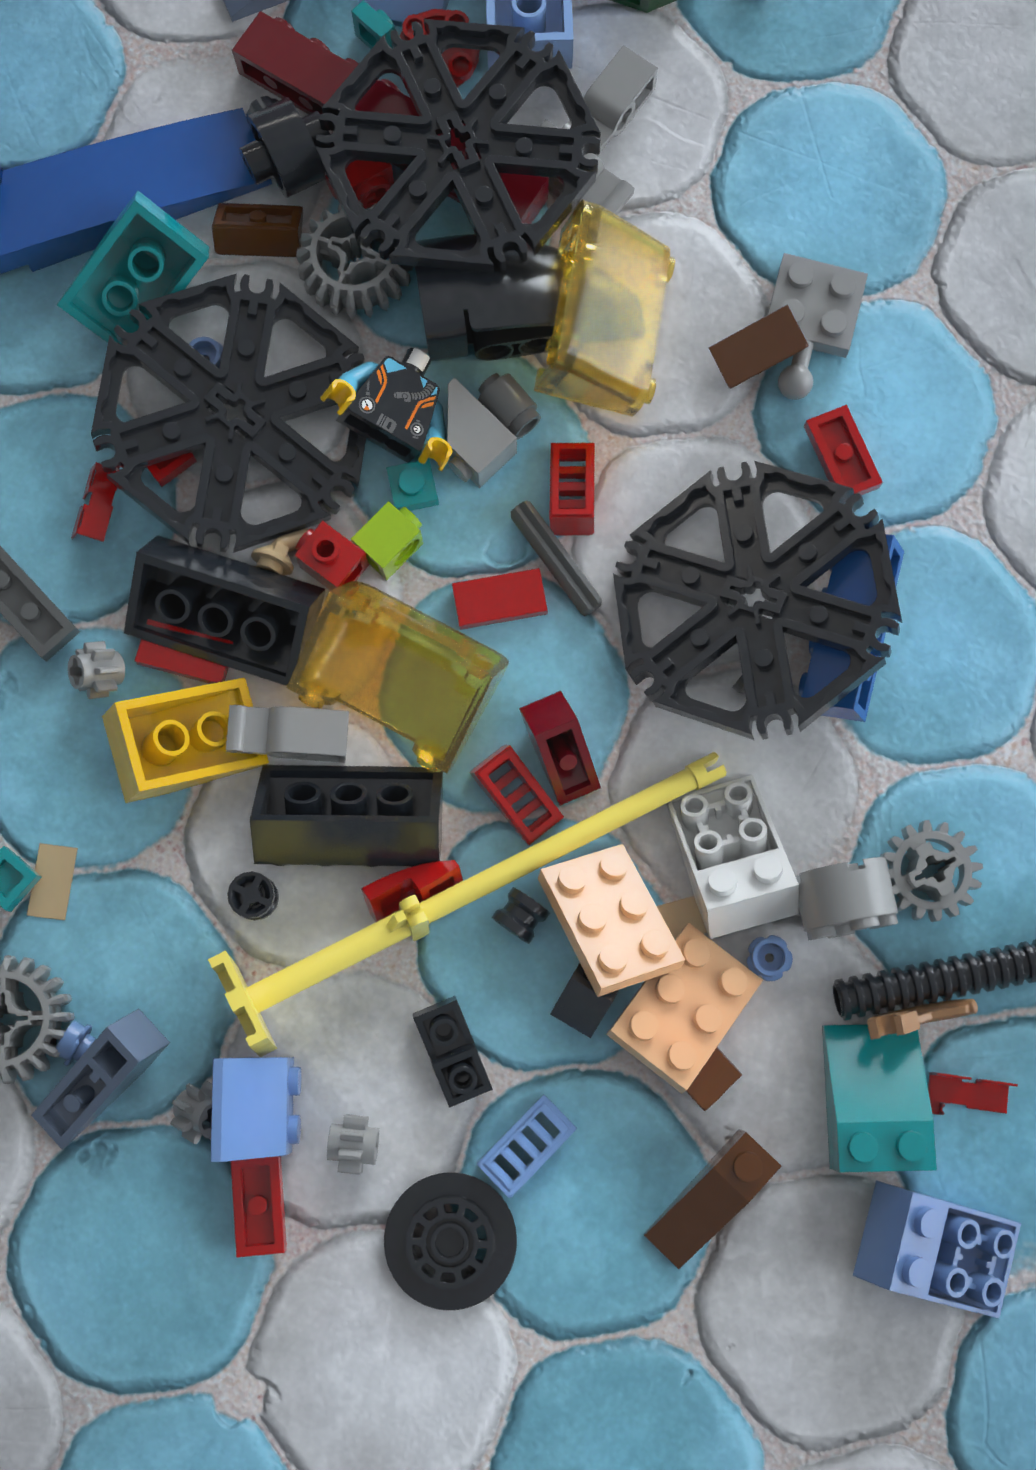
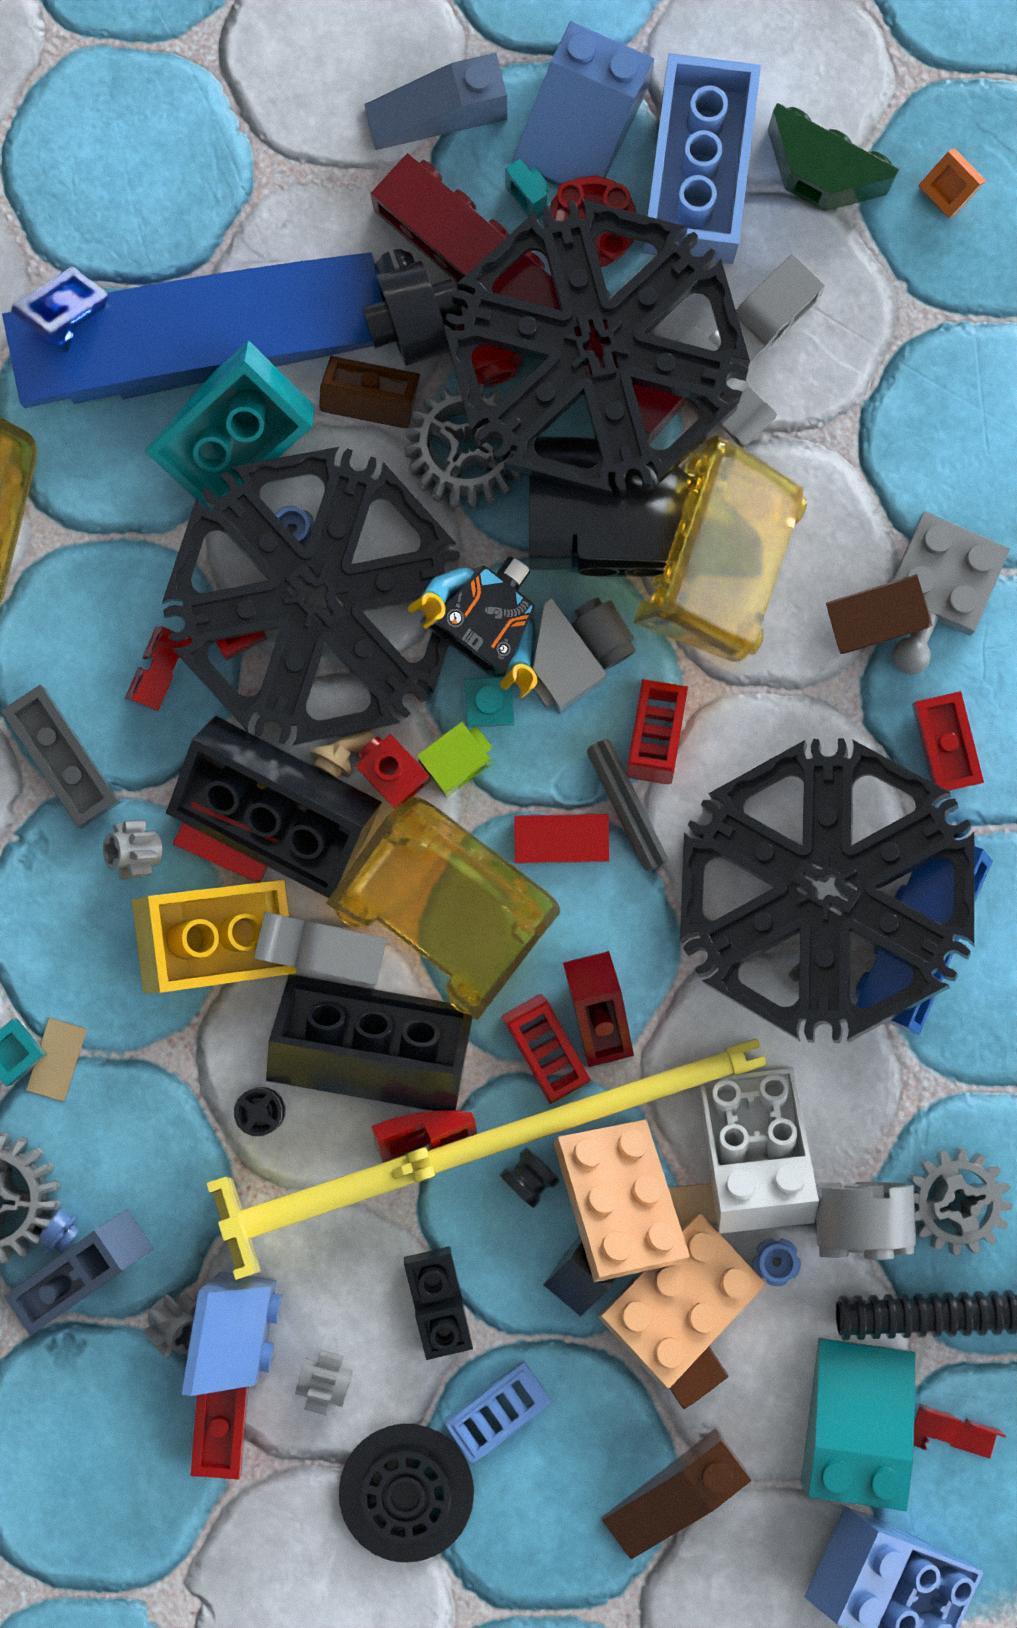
camera: 10 degrees right, 5 degrees up
medium nougat piece [867,999,978,1040] -> none

